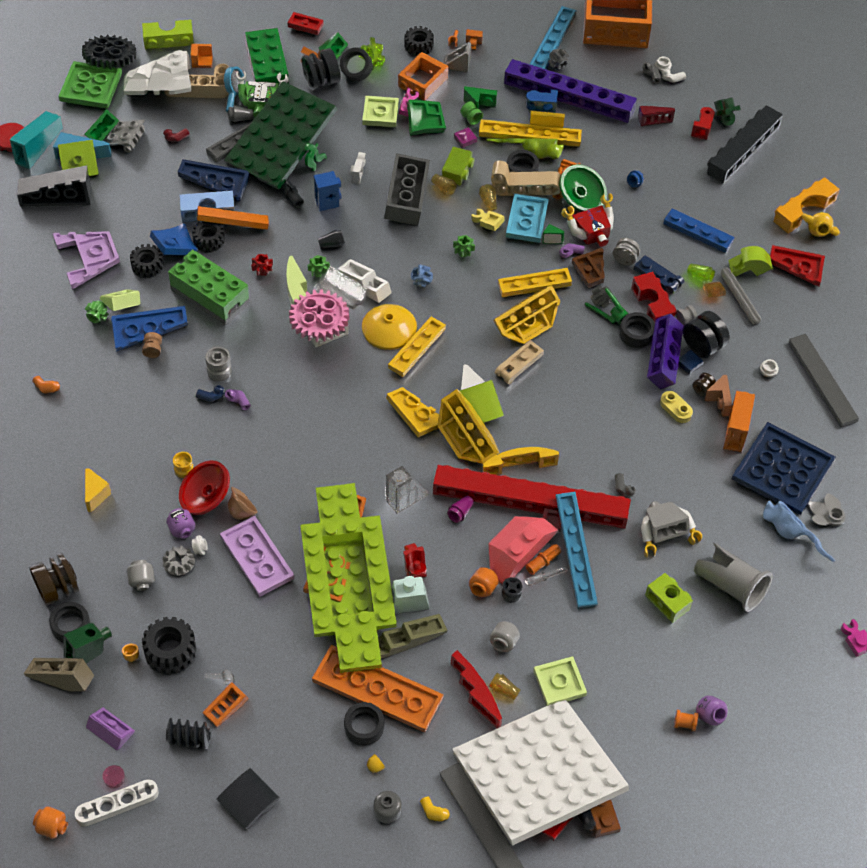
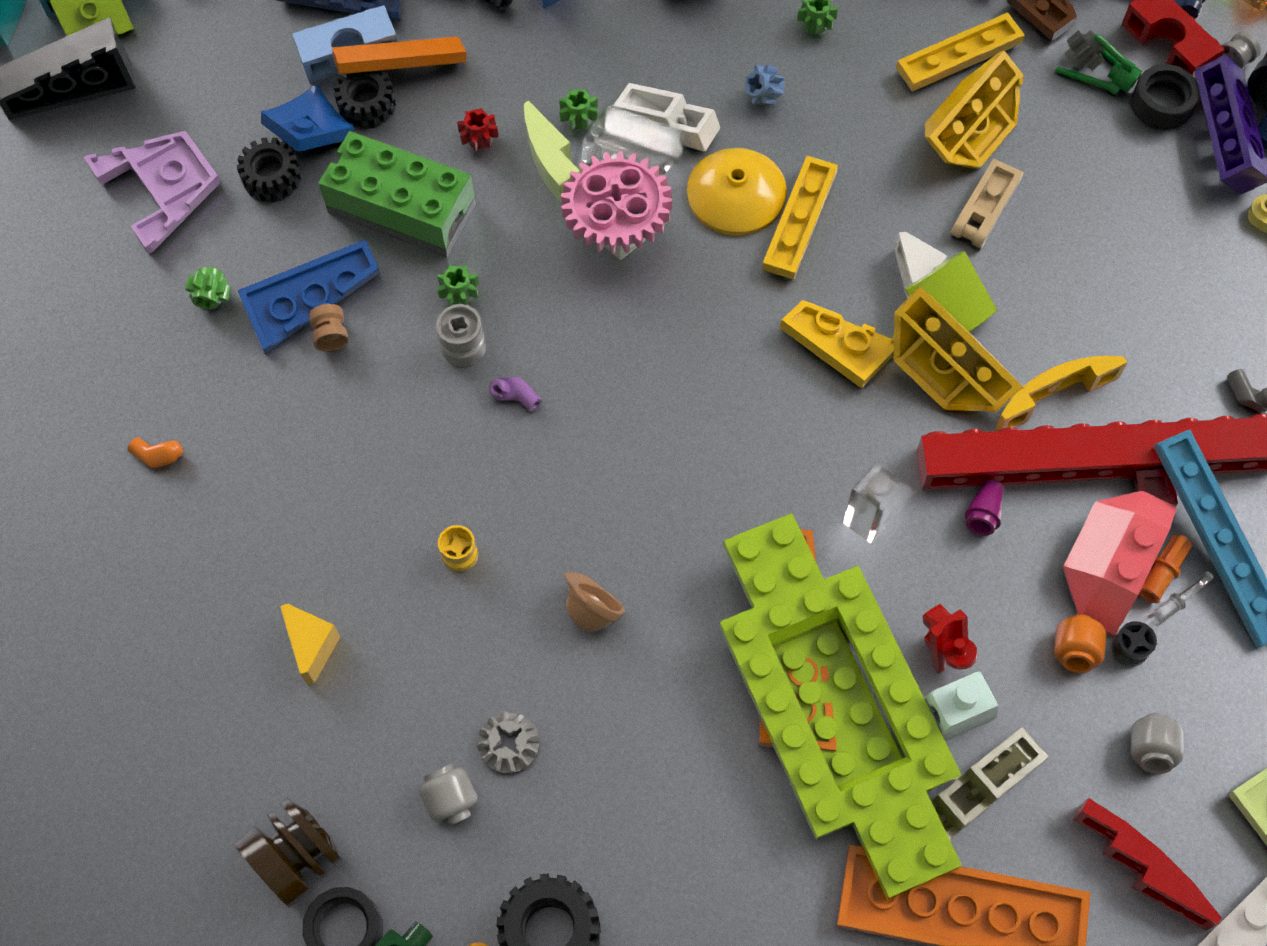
camera: 10 degrees left, 10 degrees up
yellowish green slope [100,289,140,311] -> none
medium lavender head [166,508,195,538] -> none
red dish [179,460,230,515] -> none
white plate [192,535,208,555] -> none
dark blue arm [196,385,225,402] -> none
lavender plate [220,516,295,597] -> none
black cone [318,230,345,249] -> none
clear yellow cone [488,673,521,700] -> none
none -> bright green gear [437,265,479,306]

